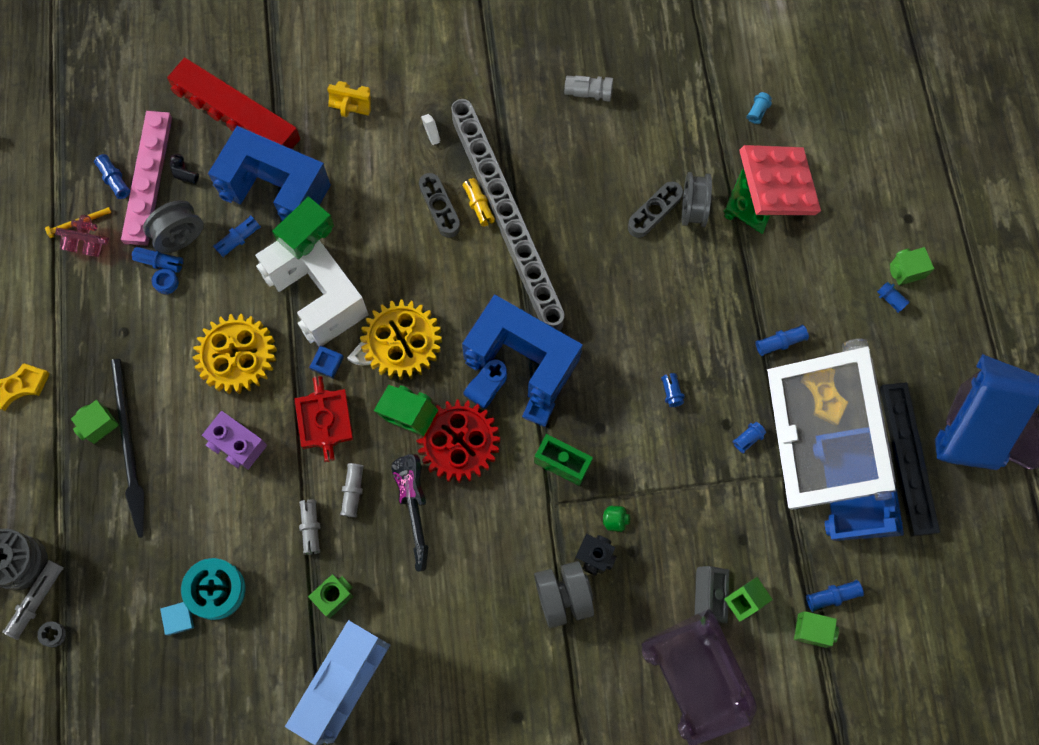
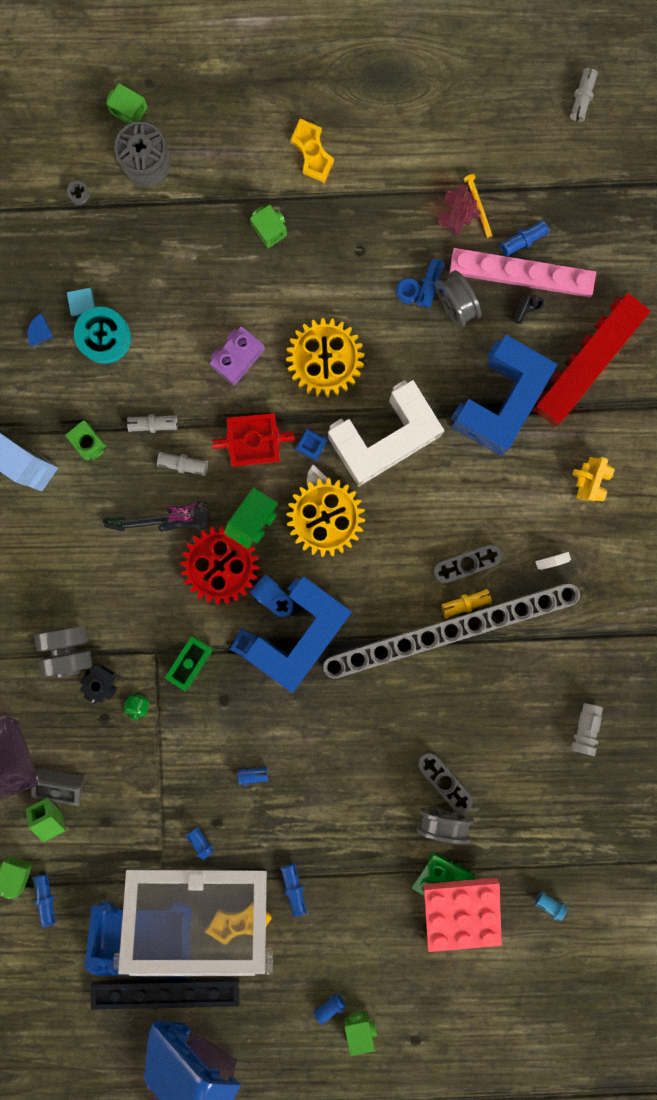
camera: 95 degrees right, 15 degrees up
light grey pin [2,560,64,640] -> none
black piece [111,359,144,538] -> none
blue pin [213,215,261,258] -> none
green brick [272,196,334,260] -> none
none -> blue tile [28,313,53,347]

